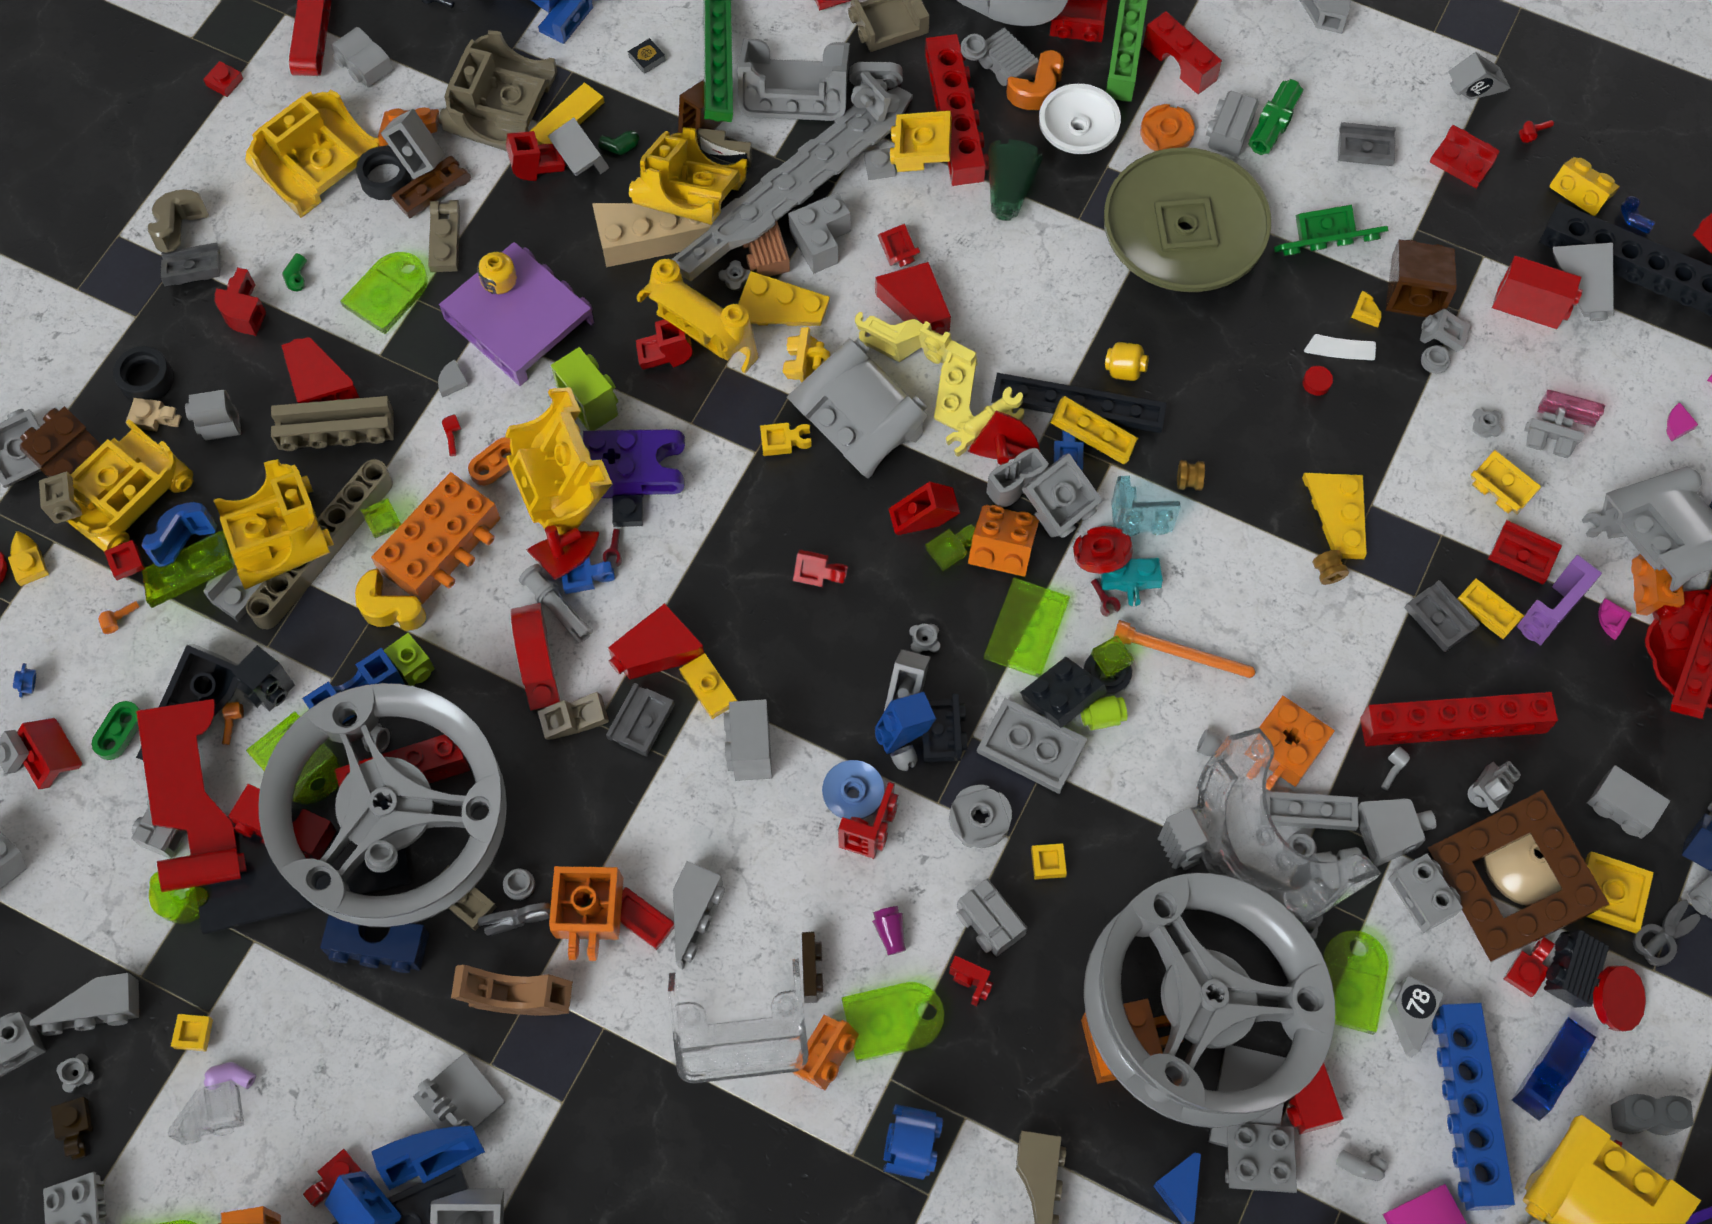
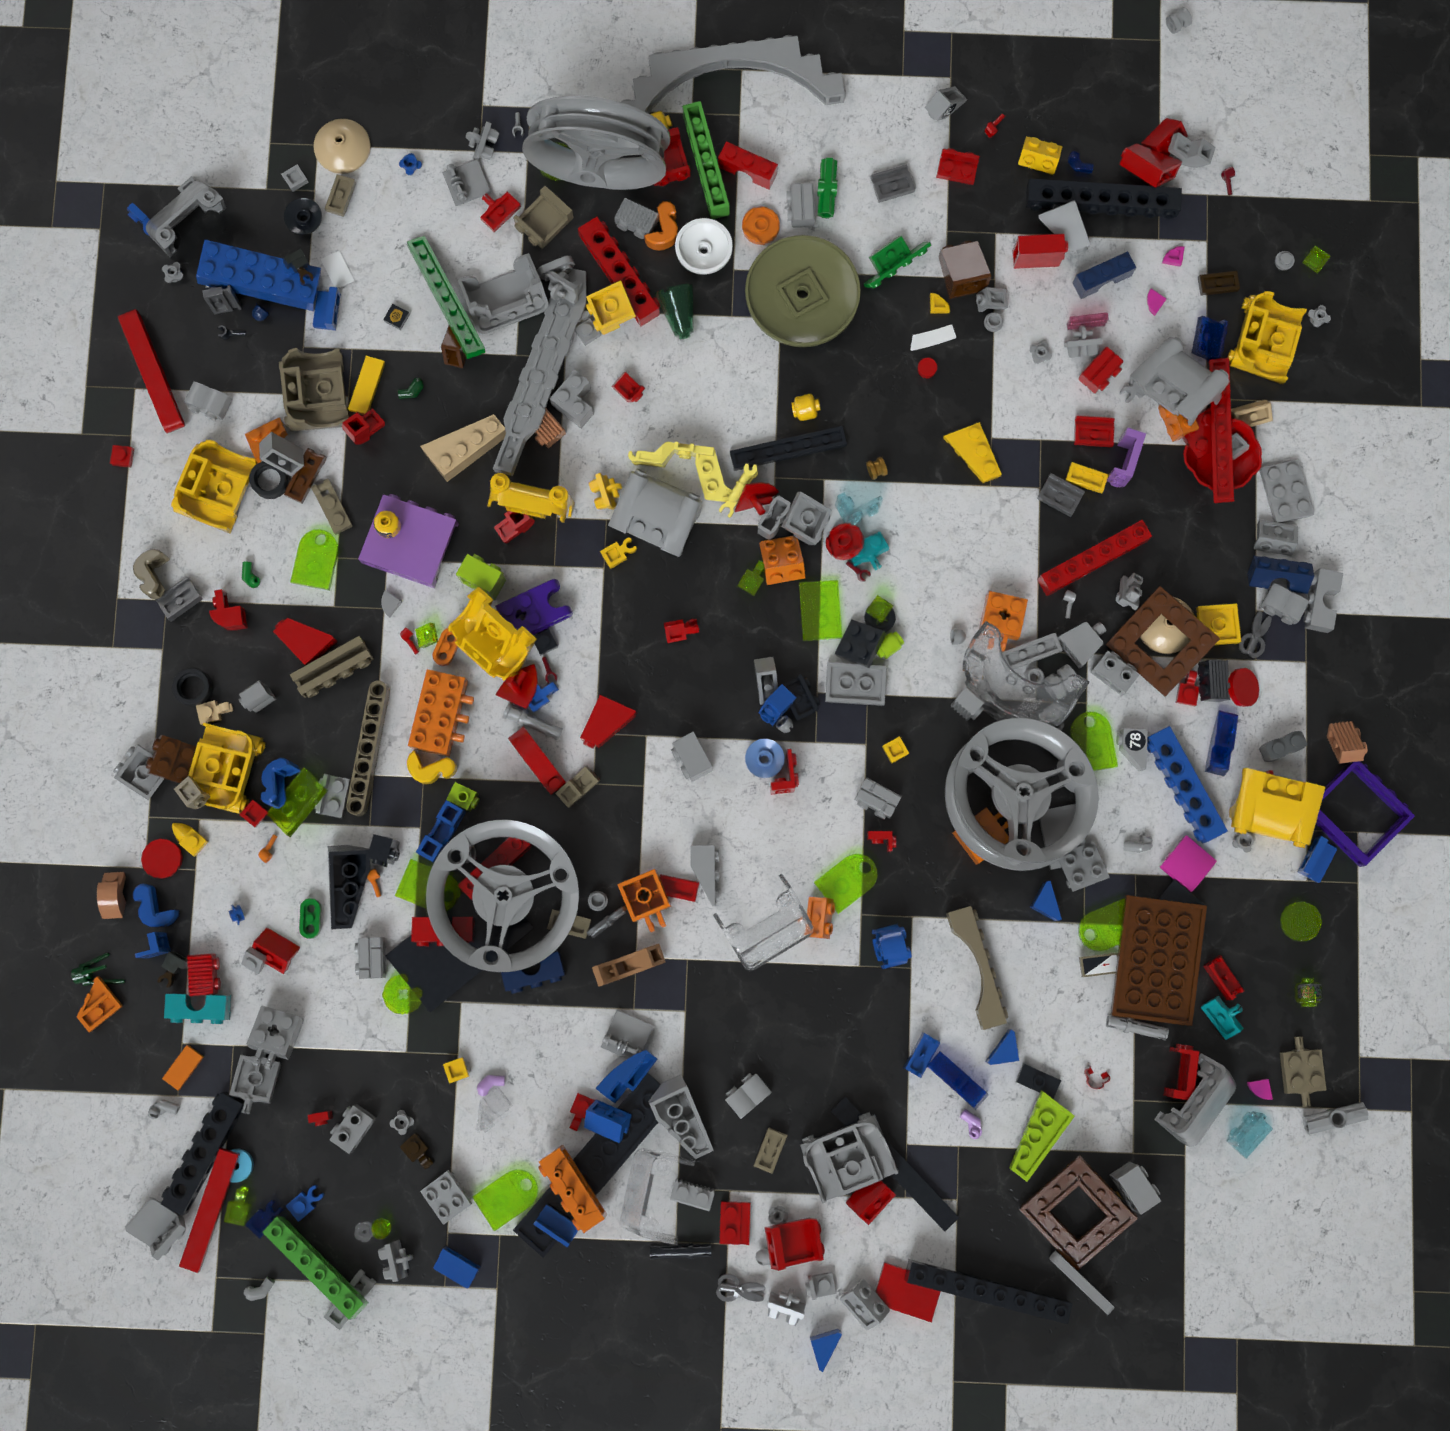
camera: 25 degrees left, 15 degrees up
light grey slope [30,973,139,1036] -> none
red door [136,699,247,893] -> none
yellow piece [214,459,334,590] -> none
clear neon green tile [361,498,401,539] -> none
light grey plate [364,840,398,872] -> none
light grey panel [548,117,609,176] -> none
flat silver plate [606,683,675,757] -> none
yellow piece [629,127,747,225] -> none
yellow plate [679,653,737,719] -> none
slope [698,128,752,167] -> none
light grey plate [719,260,750,290] -> none
yellow wing [738,271,830,326] -> none
dark brown plate [802,932,823,1003] -> none
magenta cone [872,906,906,955] -> none
red slope [875,262,951,335] -> none
red slope [888,481,960,535] -> none
light grey plate [909,624,940,654] -> none
light grey plate [949,785,1012,848] -> none
light grey plate [961,34,988,61] -> none
yellow tile [1050,396,1138,465] -> none
blue plate [1053,430,1084,471] -> none
orange piece [1112,620,1256,678] -> none
red slope [1287,1062,1344,1135] -> none
pearl gold wheel [1312,550,1349,585] -> none
yellow bracket [1471,450,1541,515] -> none
light grey brick [1587,765,1670,839] -> none
dark pink tile [1598,598,1632,640] -> none
none -> clear neon green plate [415,623,438,648]
none -> dark blue arch [1073,251,1136,299]
none -> red brick [1078,347,1124,394]

